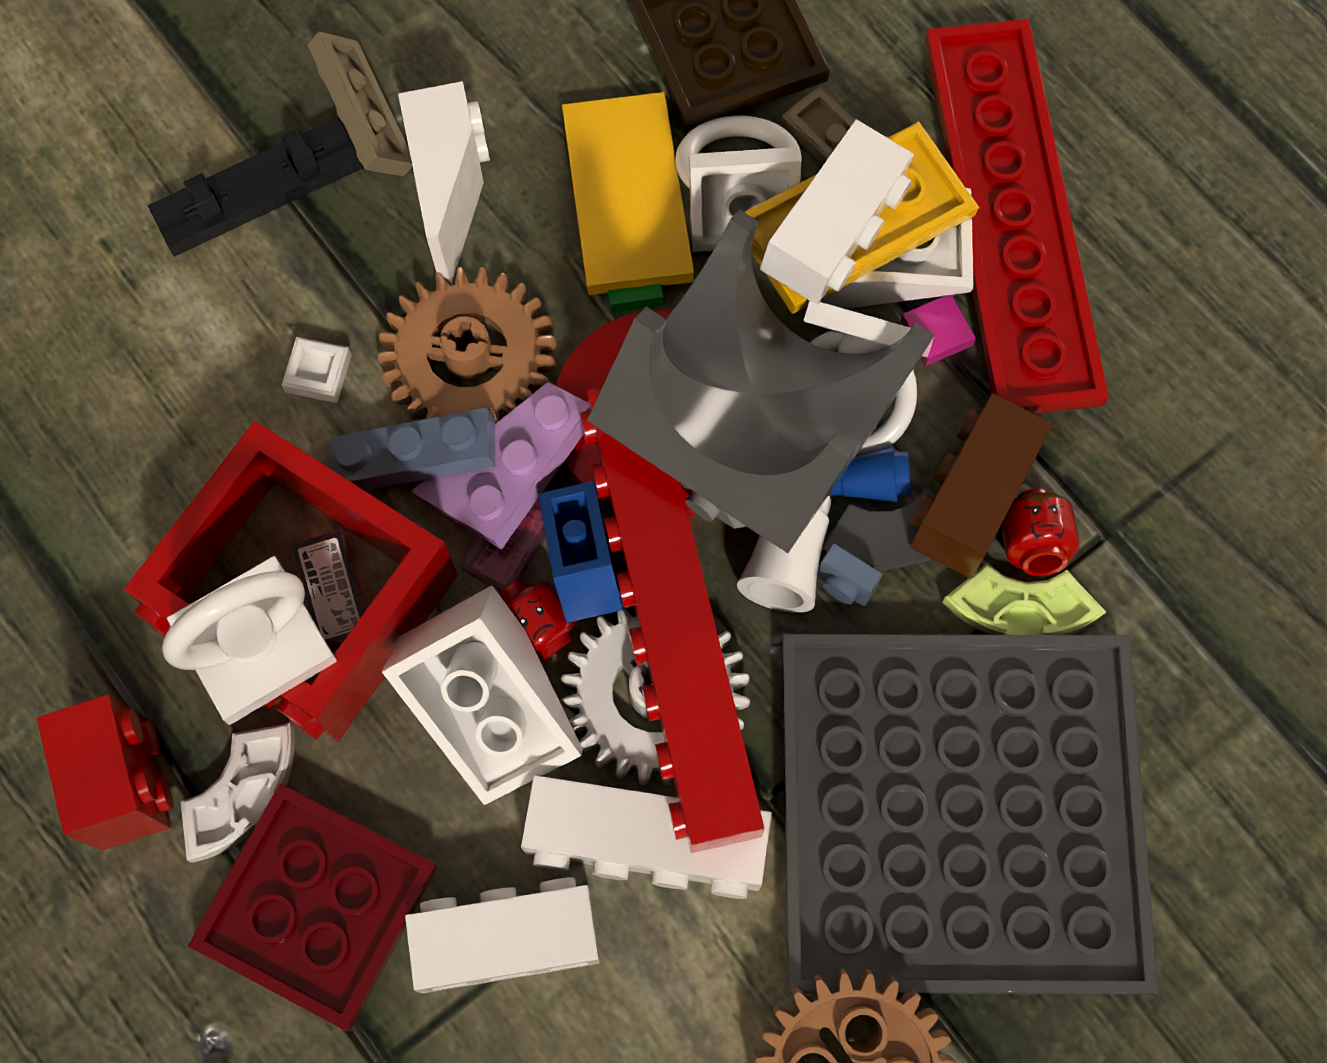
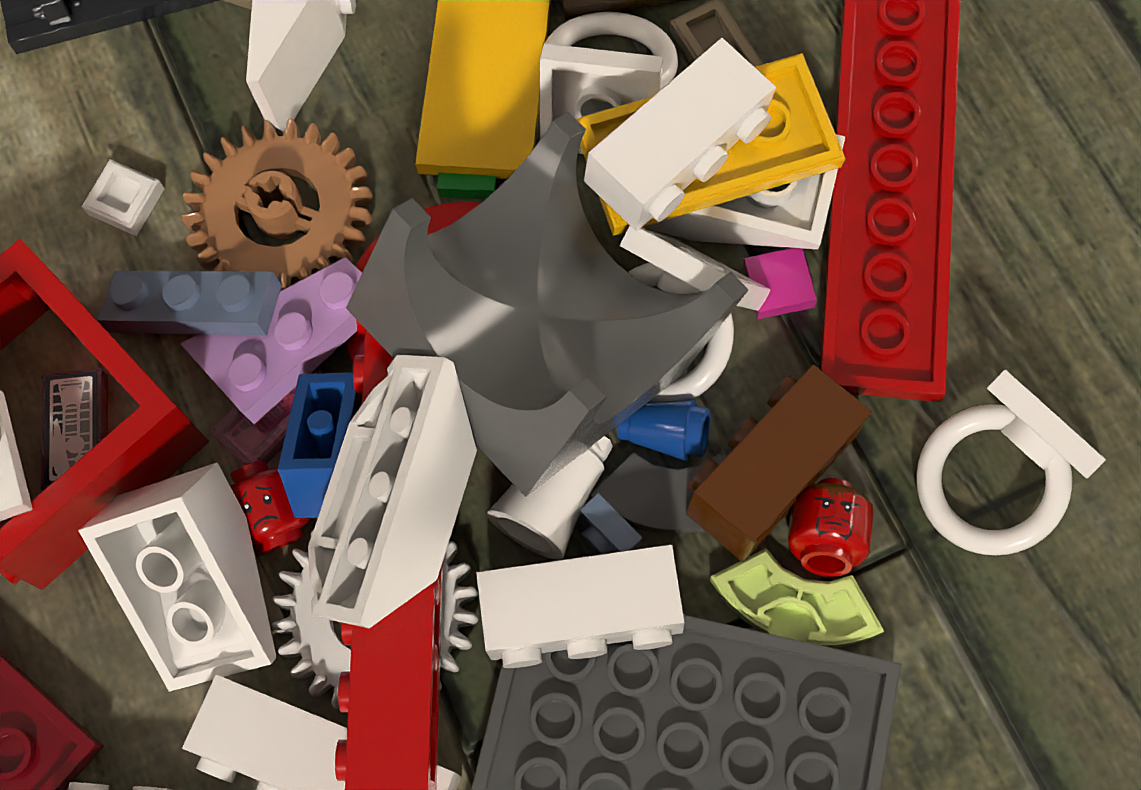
camera: 20 degrees right, 0 degrees up
none -> white wedge [308,355,477,628]
none -> white brick [476,545,684,668]
none -> white tile [916,370,1106,555]

